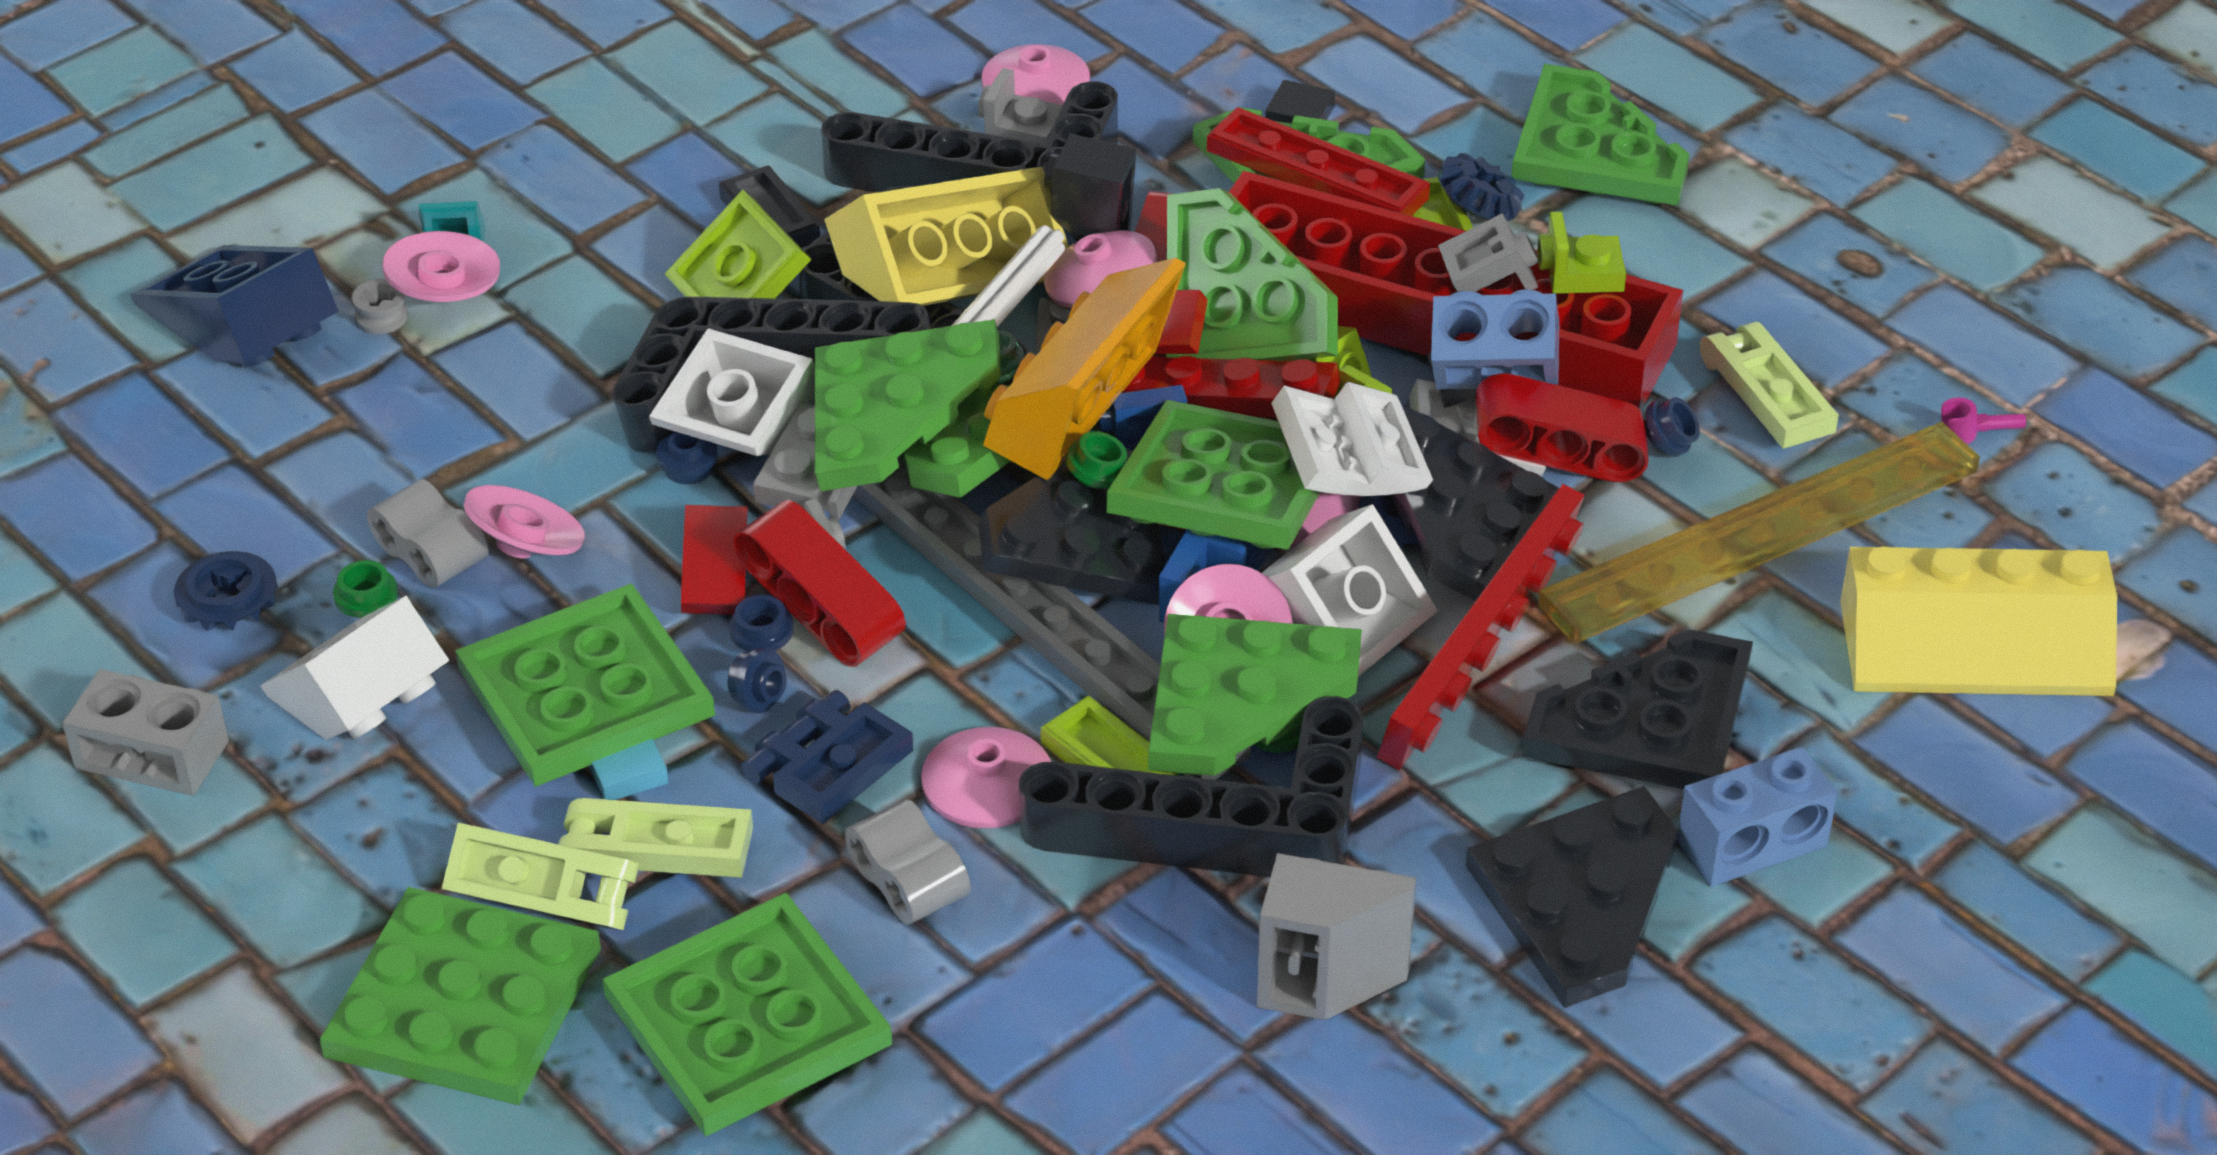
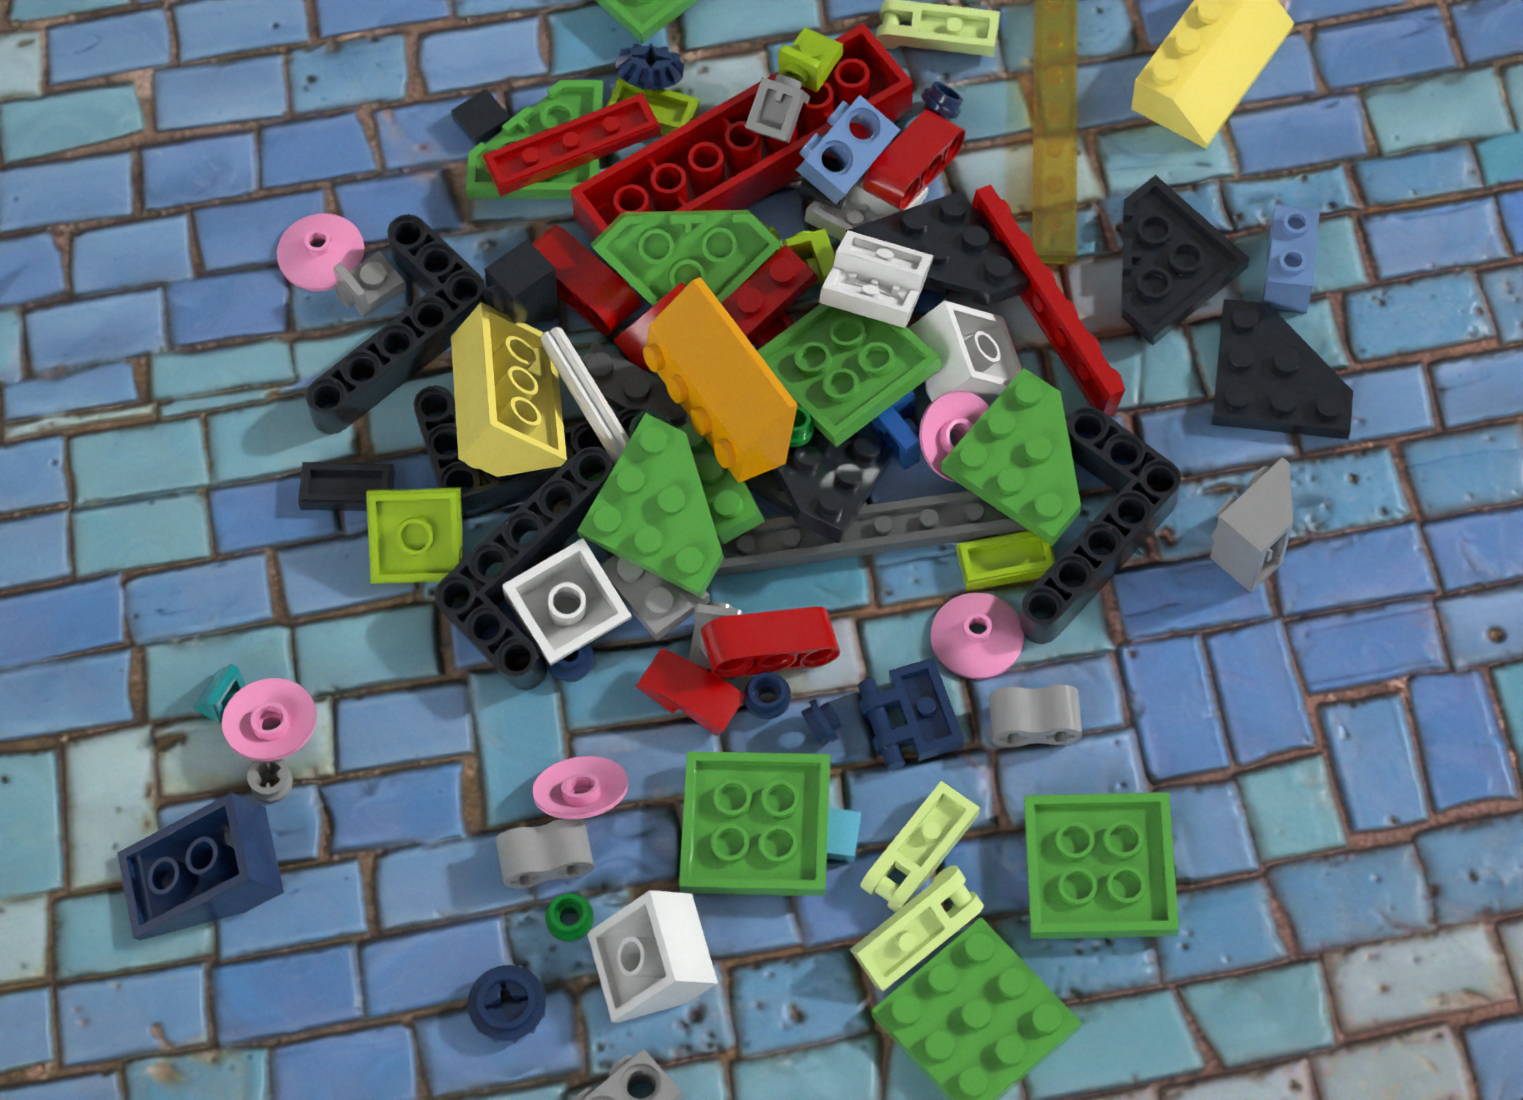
camera: 55 degrees left, 20 degrees up
bright pink dish [1044,230,1157,309] -> none

